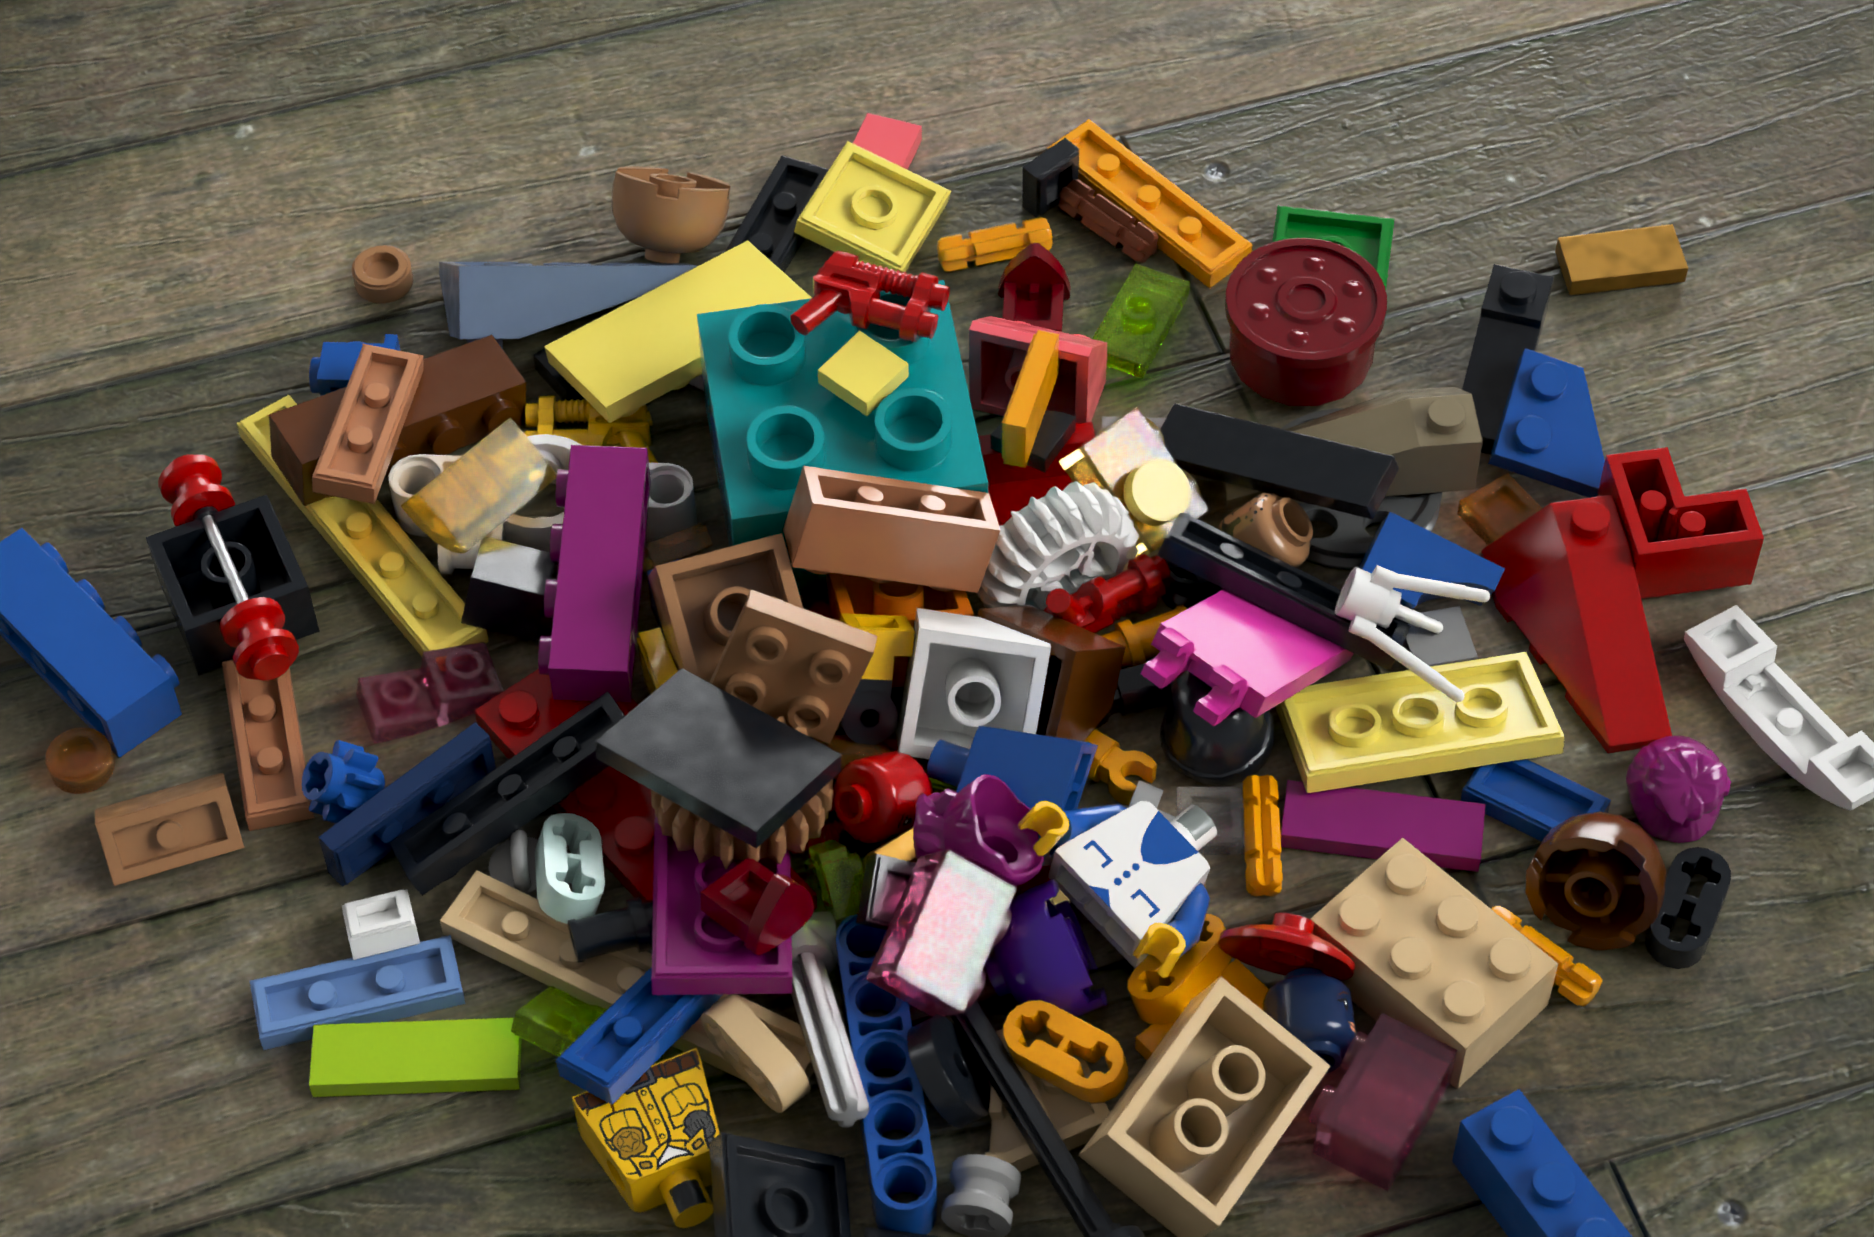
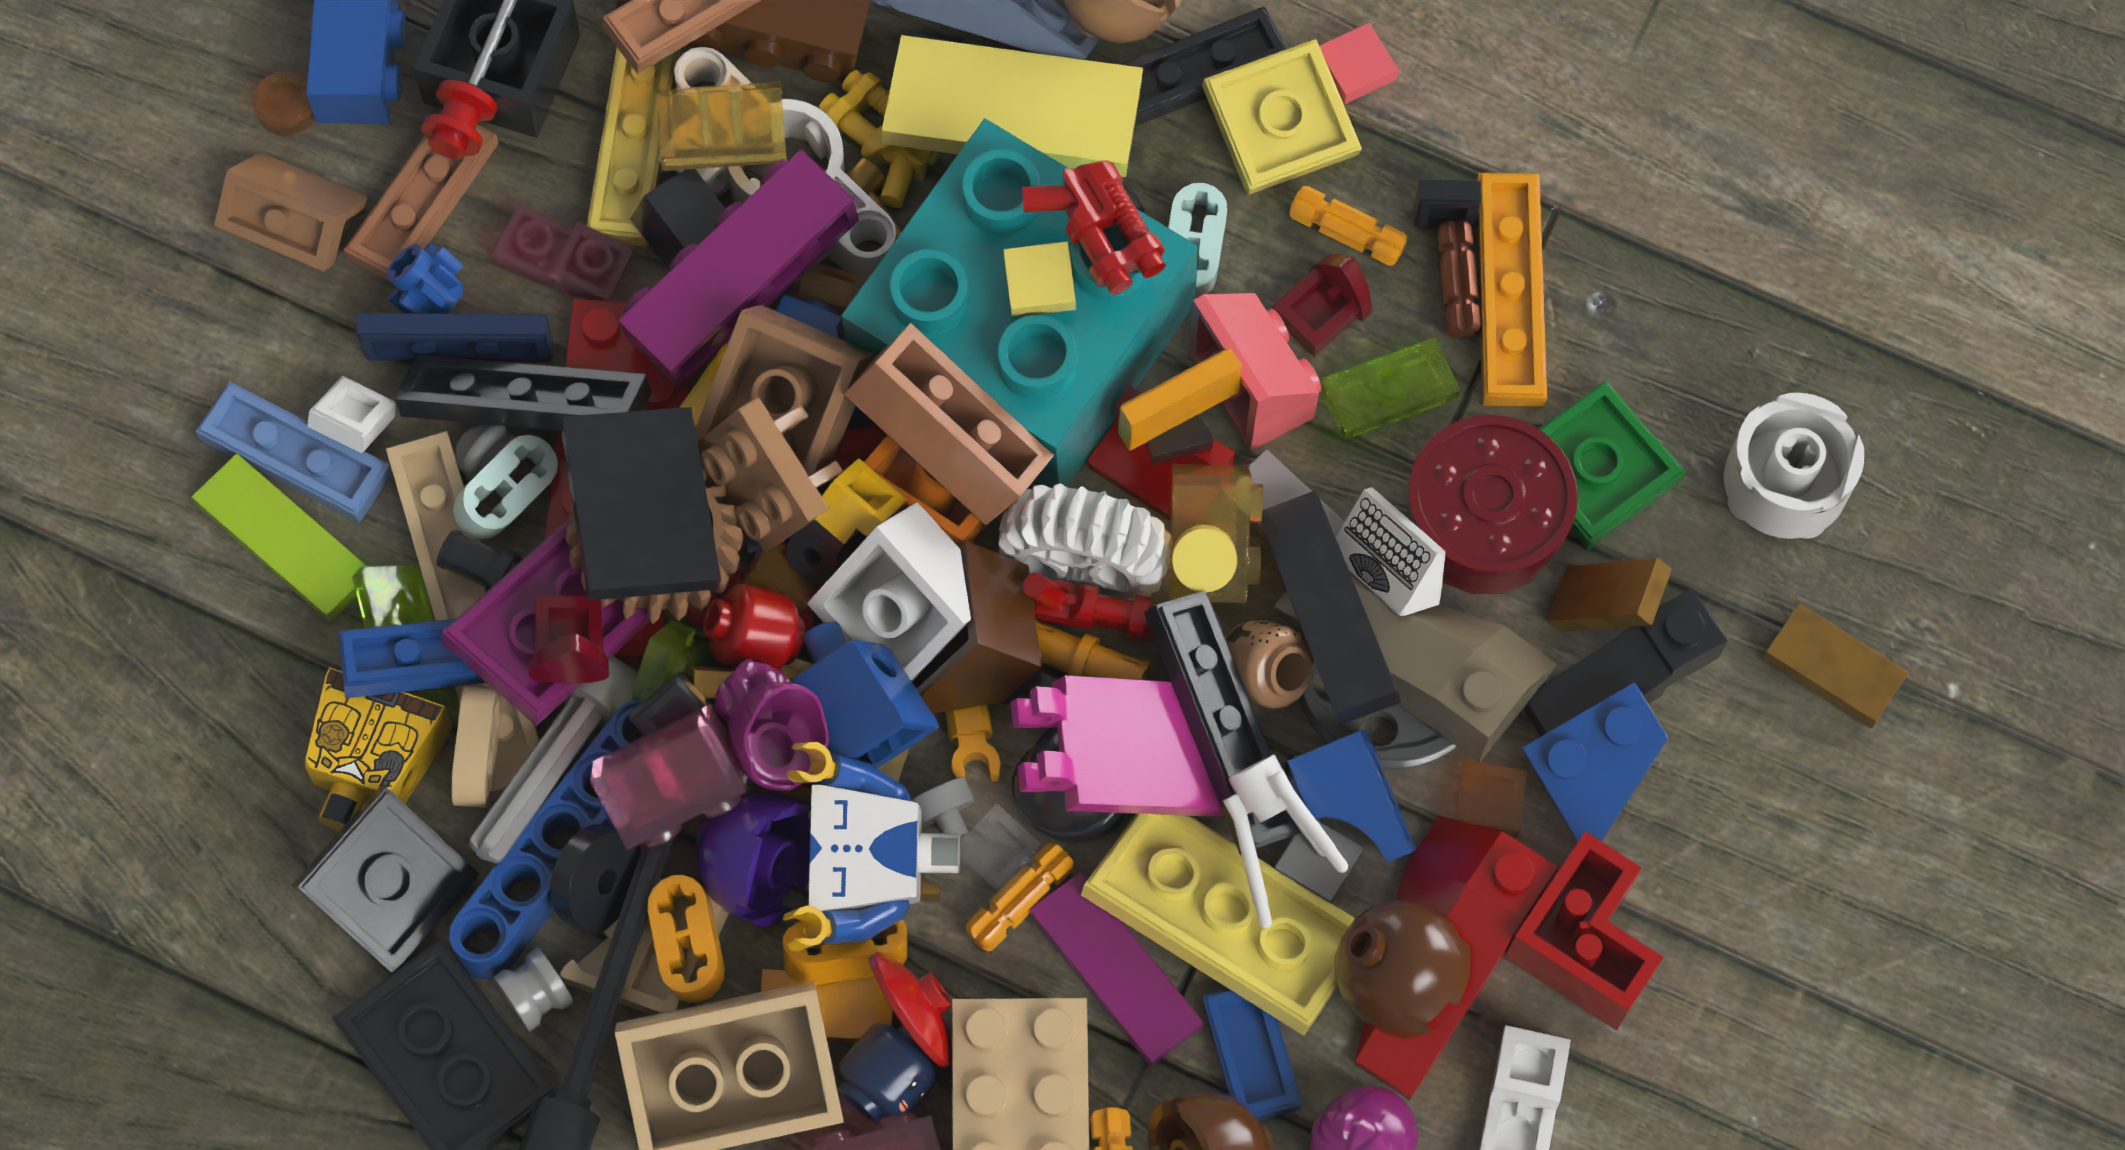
camera: 40 degrees right, 15 degrees up
none -> reddish brown cylinder [1334,900,1470,1039]
none -> slope [1336,487,1446,616]
none -> pearl gold tile [1547,558,1672,632]
none -> white brick [1724,393,1864,539]

